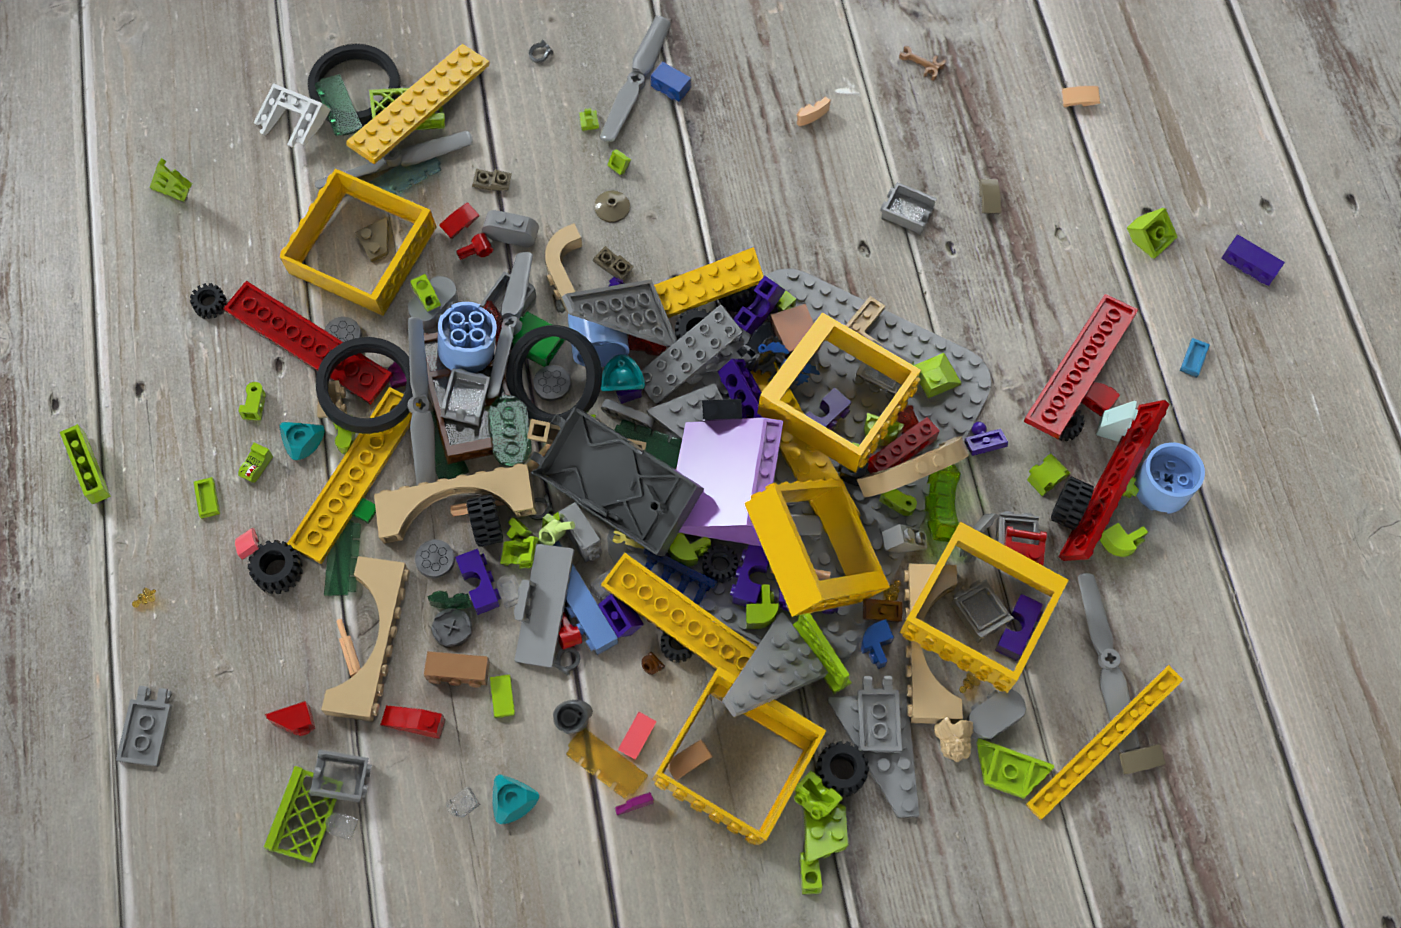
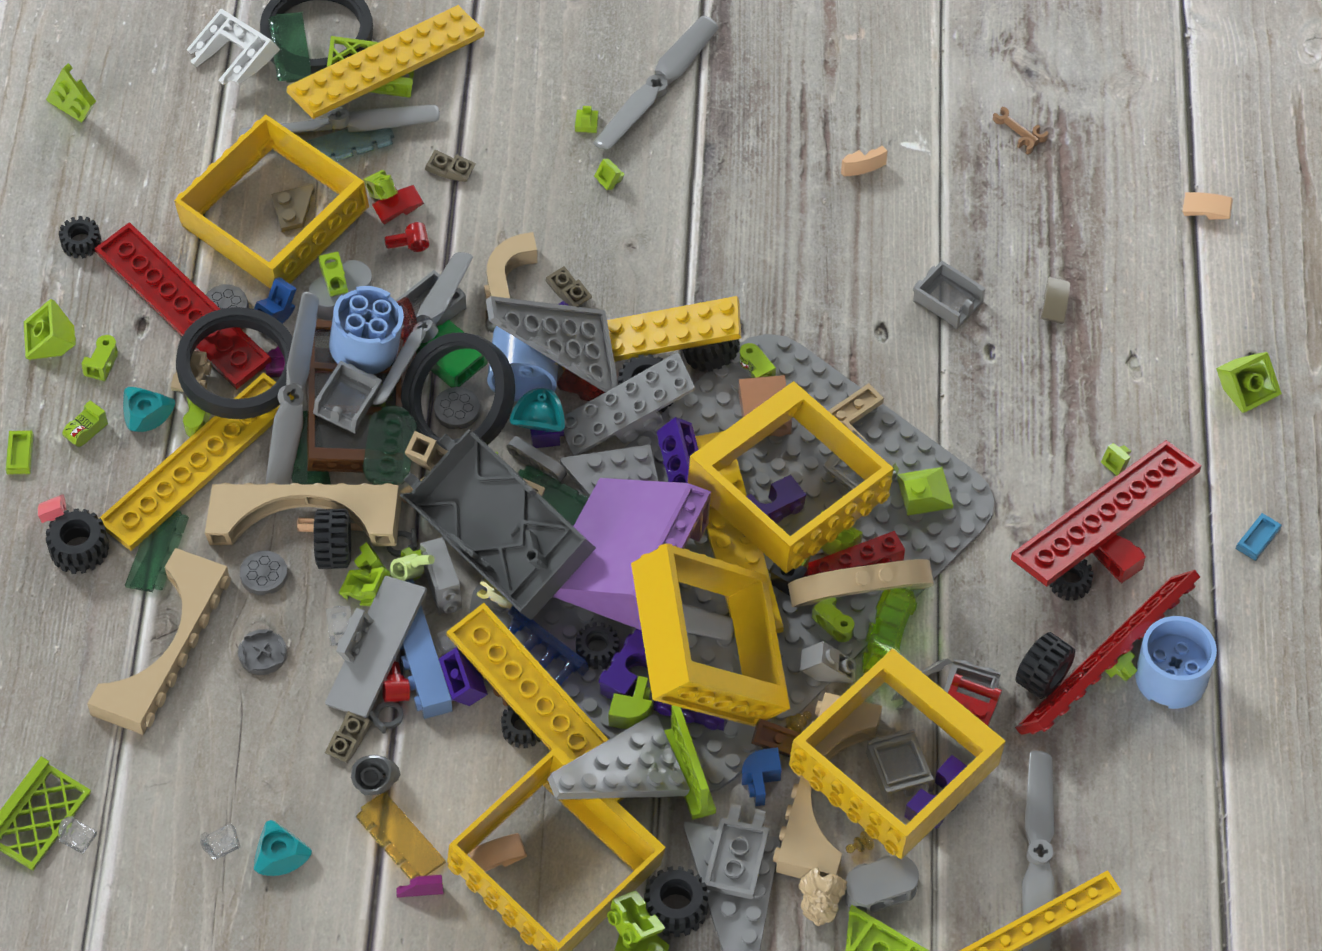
camera: 15 degrees right, 10 degrees down
red slope [265,701,316,736] -> none
window [309,750,372,803] -> none
light nougat axle [336,619,361,677] -> none
green tile [352,498,376,524] -> none
red slope [380,705,445,739] -> none
medium nougat brick [424,651,490,688] -> none
clear green slope [427,591,472,609] -> none
dark purple arch [455,548,501,615] -> none
light grey brick [482,210,539,247] -> none
lime tile [490,674,515,718] -> none
dark grey piece [529,40,554,63] -> none
dark tan dish [594,191,630,222] -> none
coral slope [618,711,657,760] -> none
reddish brown plate [641,651,665,675] -> none
brick [651,61,691,102] -> none
lime brick [667,533,711,566] -> none
black brick [702,399,742,421] -> none
dark purple arch [733,275,786,335] -> none
black helmet [737,322,820,386] -> none
clear red tile [896,405,919,434] -> none
dark purple plate [965,422,1008,456] -> none
lime cylinder [1027,453,1071,496] -> none
light aqua slope [1096,401,1138,442] -> none
lime brick [1100,523,1148,557] -> none
none -> lime slope [23,299,76,360]
none -> blue brick [254,277,297,324]
none -> dark tan slope [325,711,372,763]
none -> lime leg [363,170,398,200]
none -> lime tile [1101,443,1131,476]

